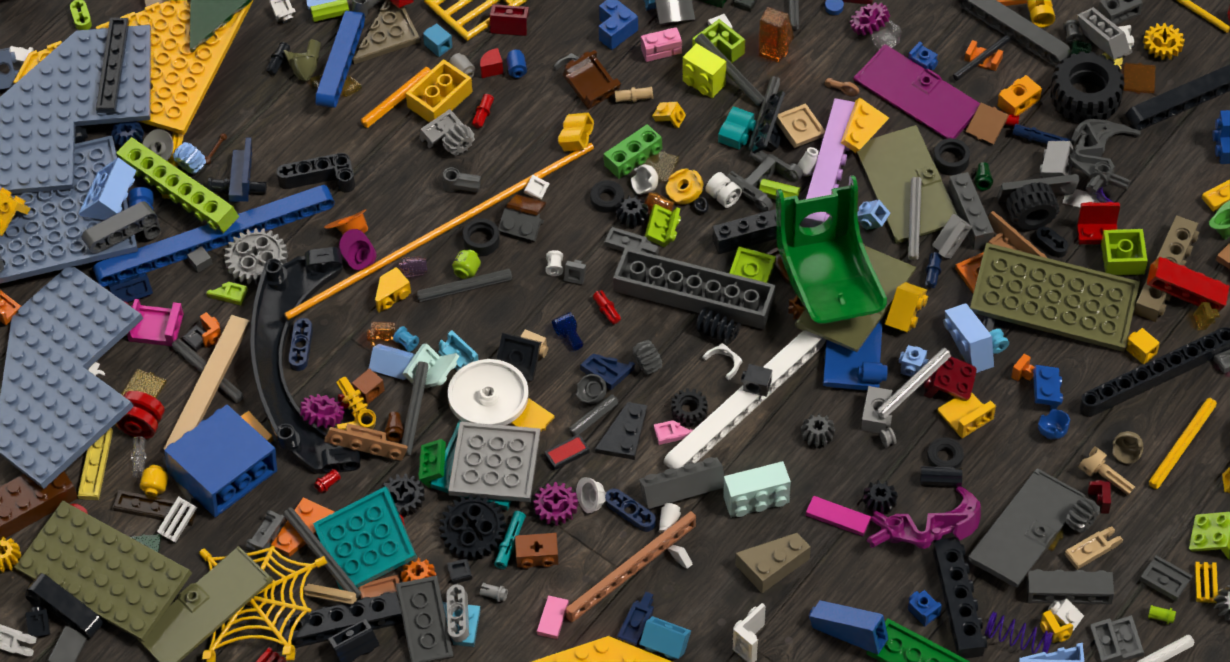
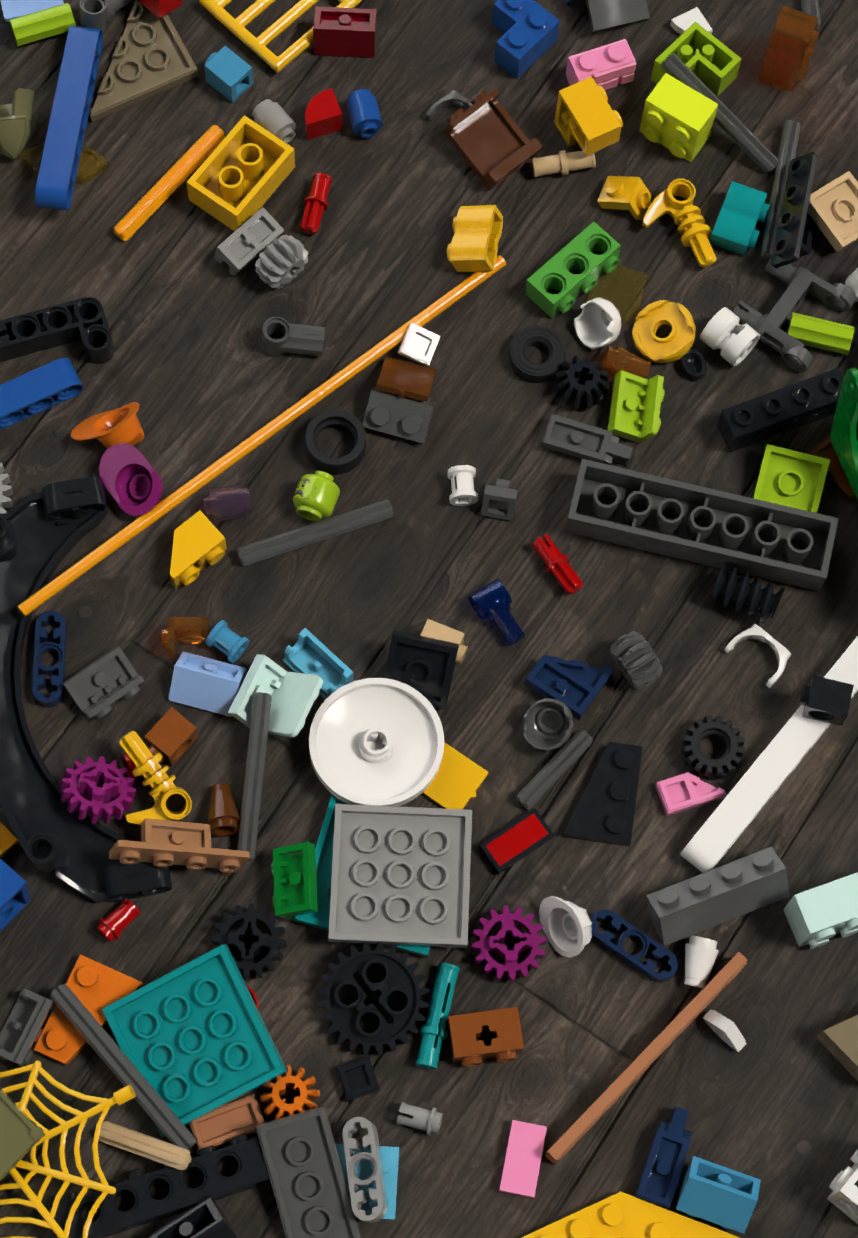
camera: 10 degrees left, 15 degrees up
none -> dark grey bracket [62,646,144,719]
none -> yellow brick [554,76,623,156]
none -> yellow piece [642,179,716,268]

